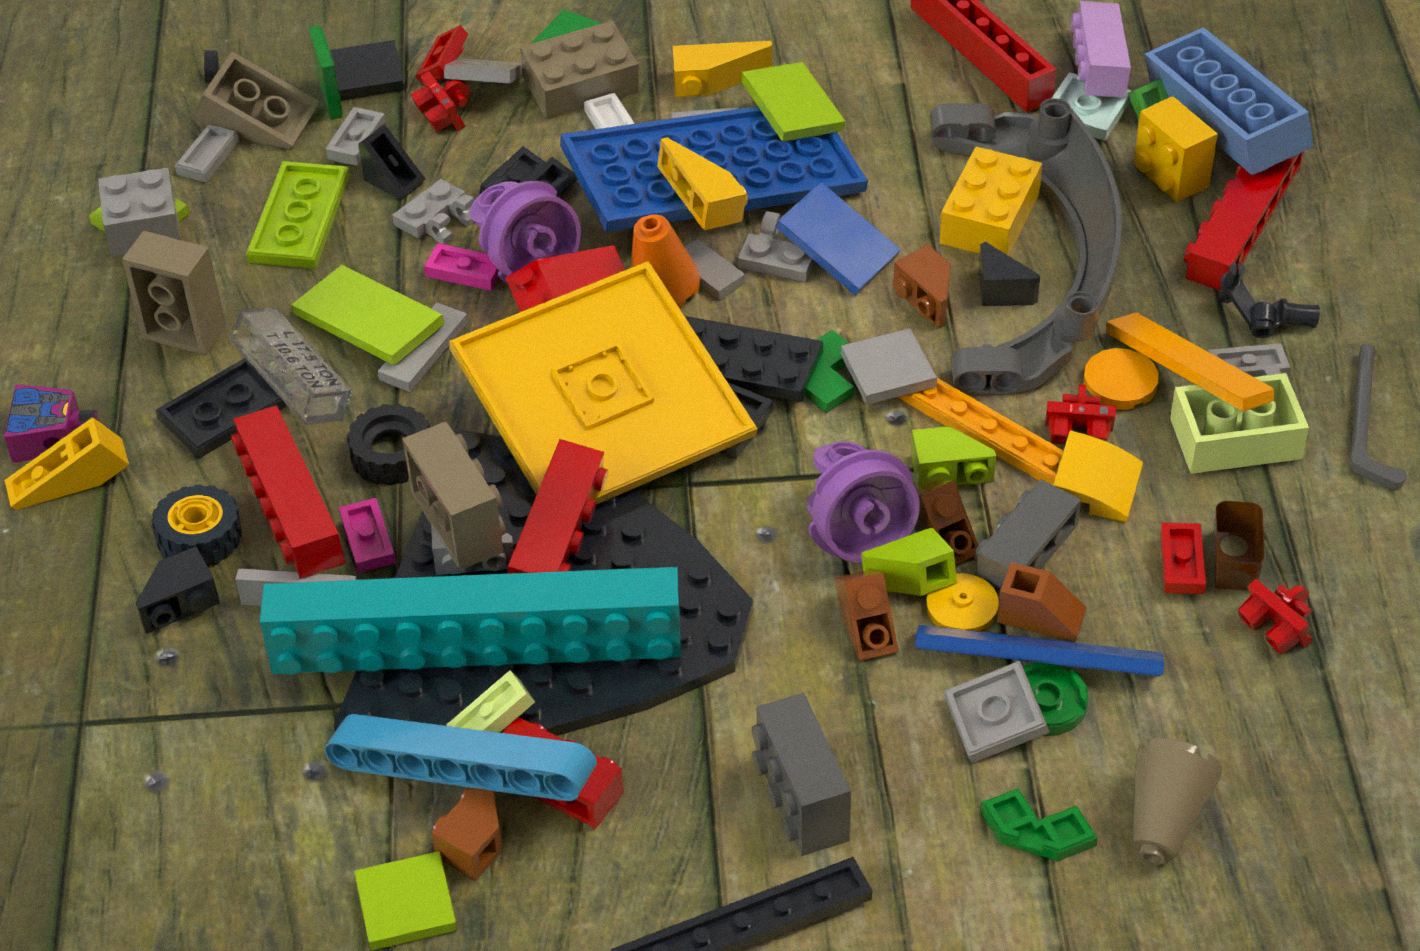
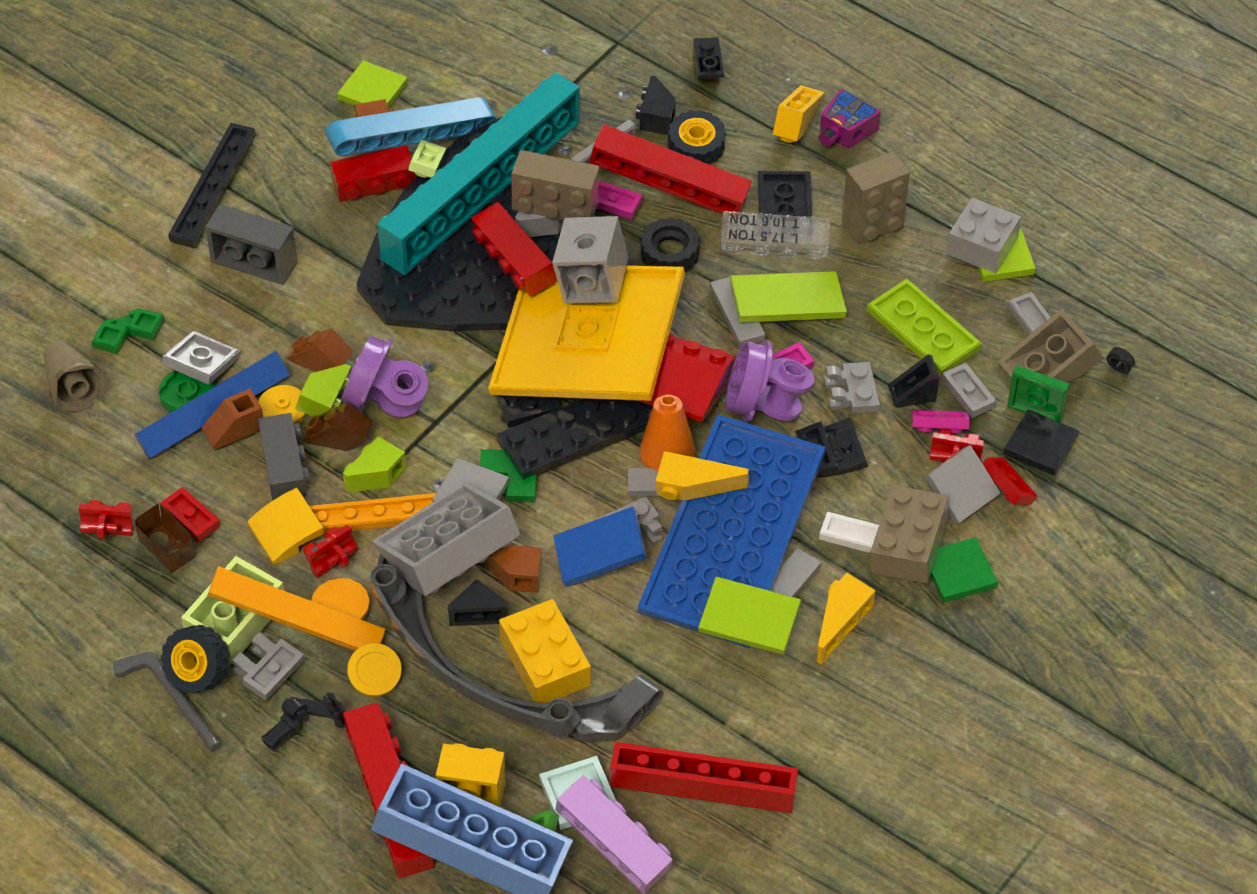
camera: 130 degrees right, 5 degrees up
none -> black wheel [161,625,230,694]
none -> yellow piece [347,643,401,697]
none -> light grey slope [372,482,521,596]
none -> light grey brick [552,216,629,304]
none -> black slope [693,37,724,79]
none -> dark pink plate [911,409,969,433]

